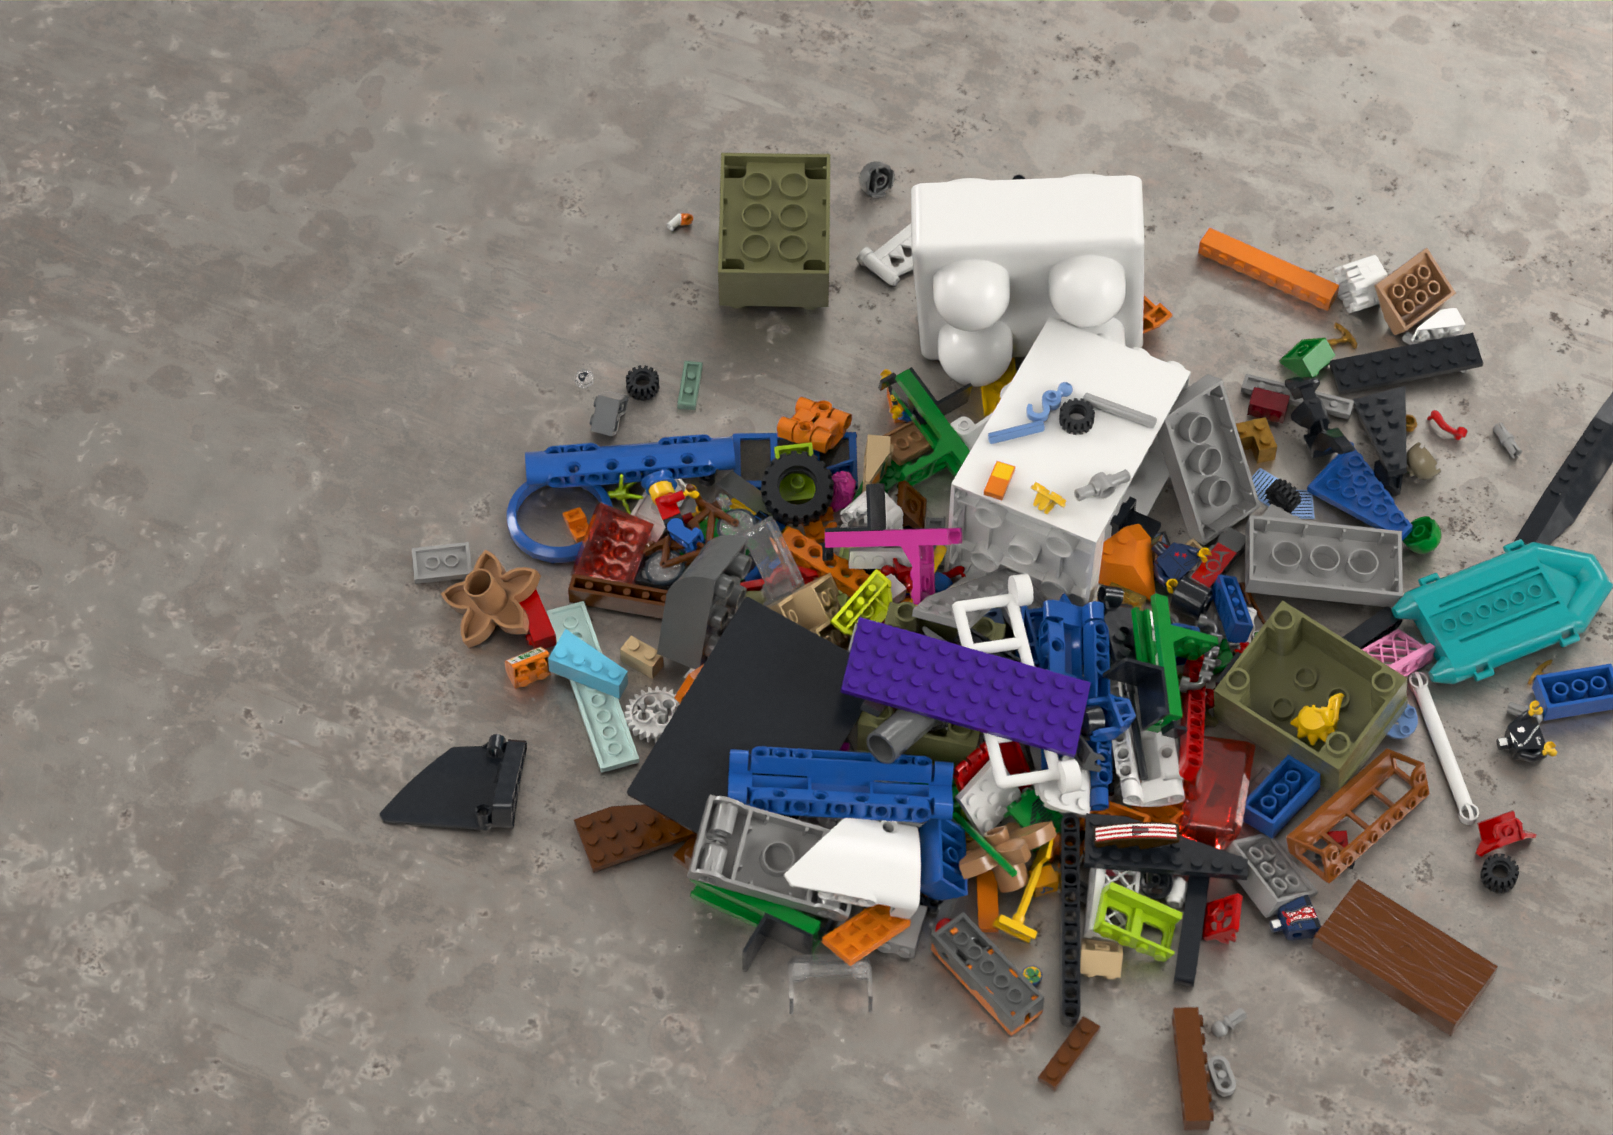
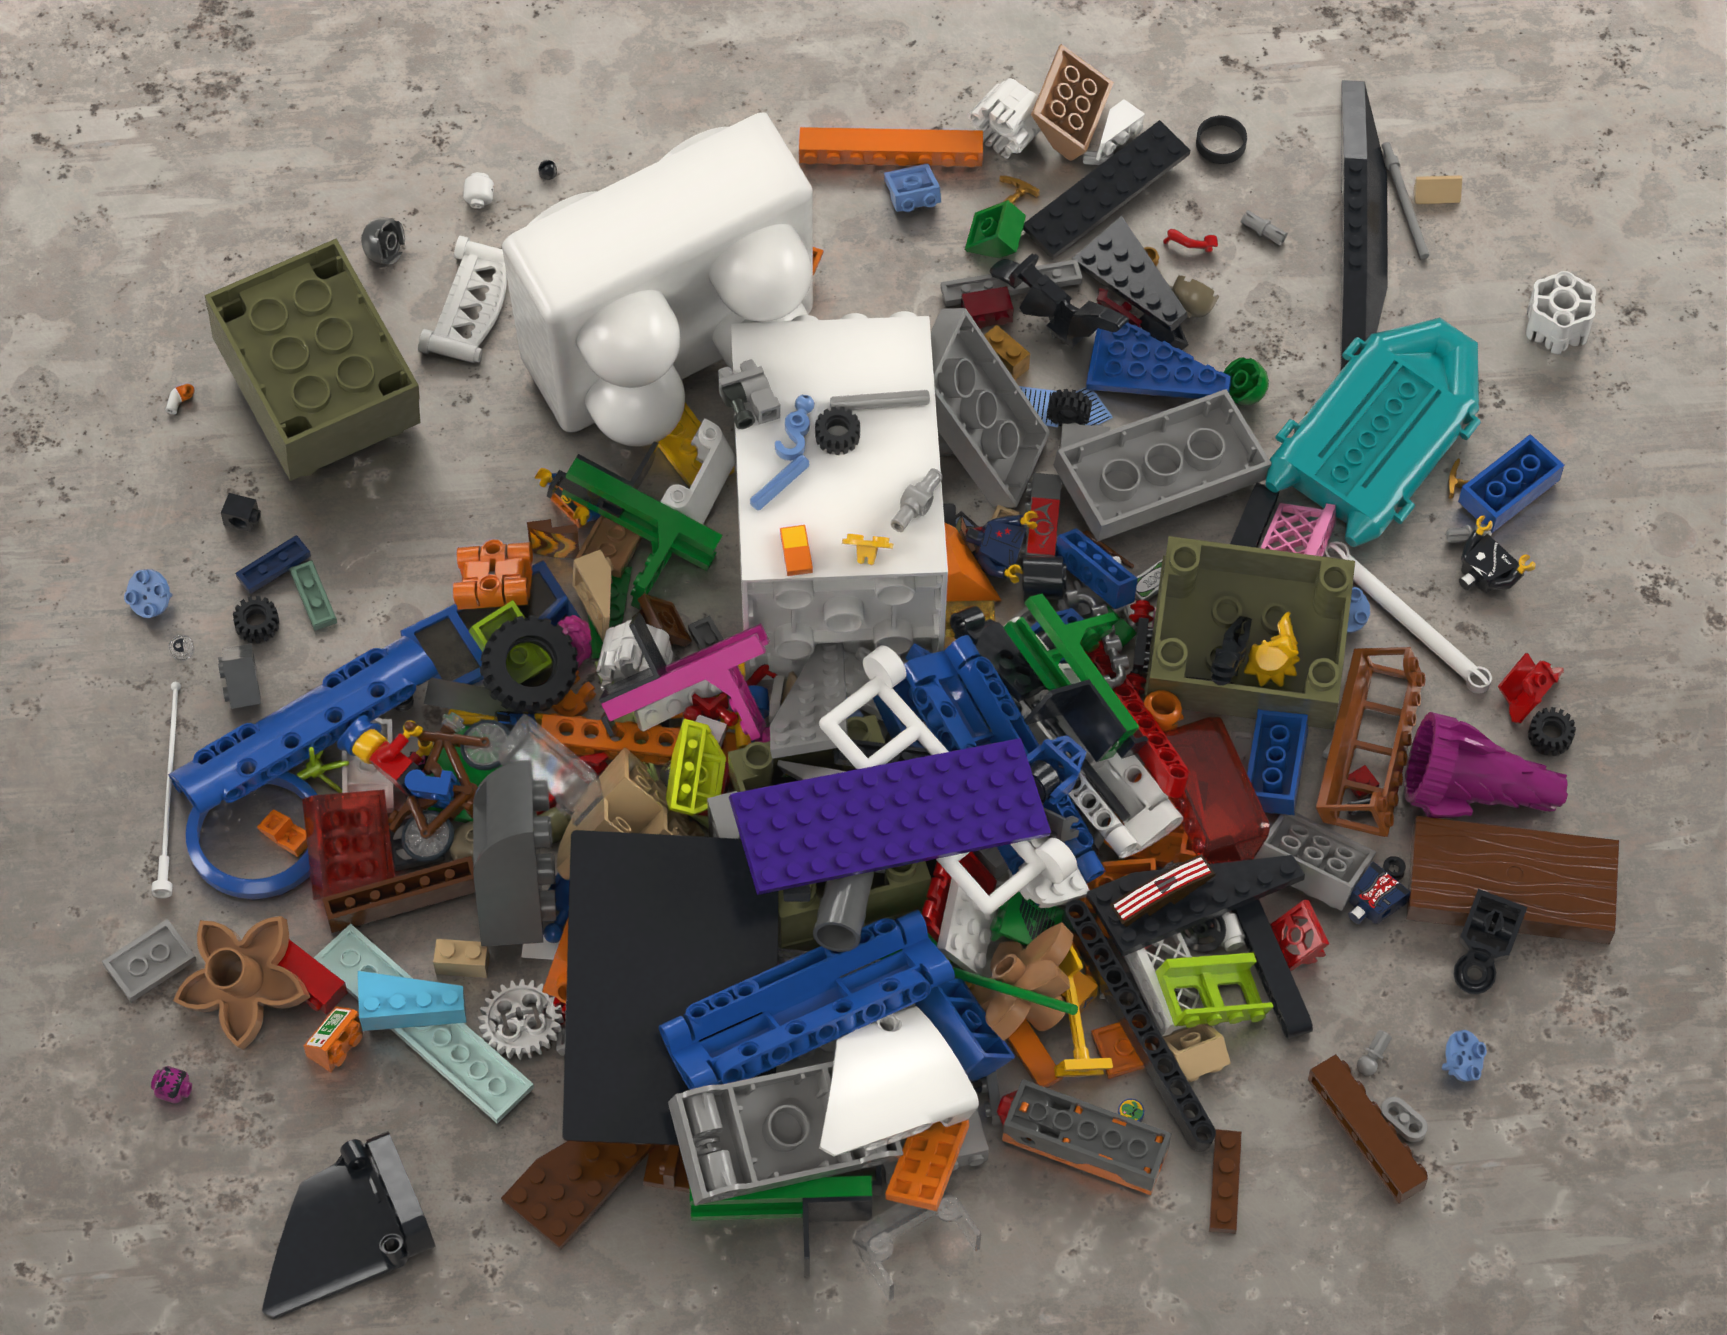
camera: 30 degrees left, 5 degrees up
none -> medium blue plate [124,569,173,618]
none -> white piece [151,681,181,898]
none -> magenta head [151,1066,192,1104]
none -> black brick [221,493,261,532]
none -> dark blue plate [235,535,311,594]
none -> white head [463,172,494,209]
none -> slope [527,519,580,559]
none -> light grey hips [718,359,780,429]
none -> medium blue plate [884,164,941,212]
none -> orange tile [1091,1021,1154,1079]
none -> dark red piece [1096,288,1142,328]
none -> orange piece [1143,690,1184,737]
none -> black tyre [1196,115,1247,164]
none -> black arm [1211,616,1252,686]
none -> black bush [1382,856,1406,881]
none -> magenta cone [1404,712,1568,818]
none -> medium blue plate [1442,1030,1487,1082]
none -> black brick [1453,889,1527,994]

